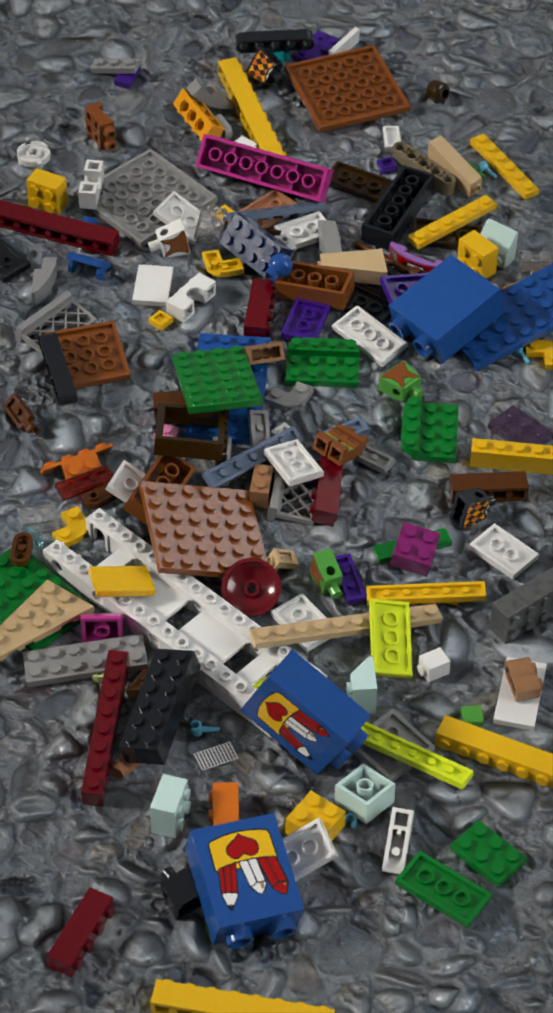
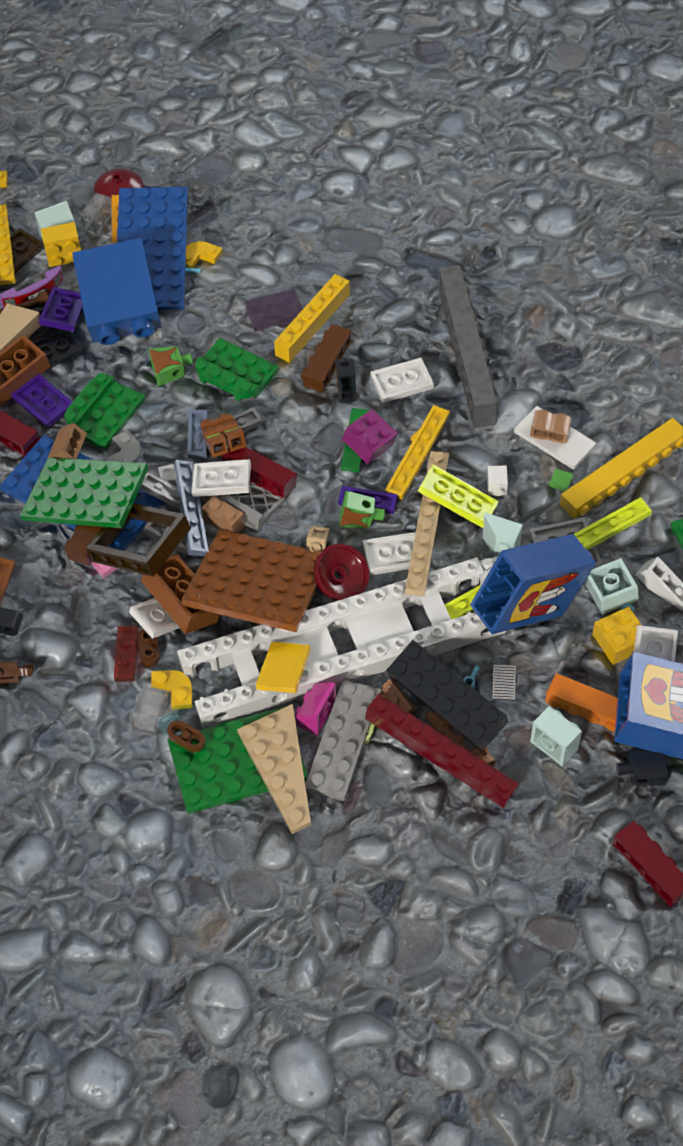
camera: 60 degrees left, 10 degrees up
orange bracket [40,442,113,483] -> none
white tile [332,305,408,367] -> none

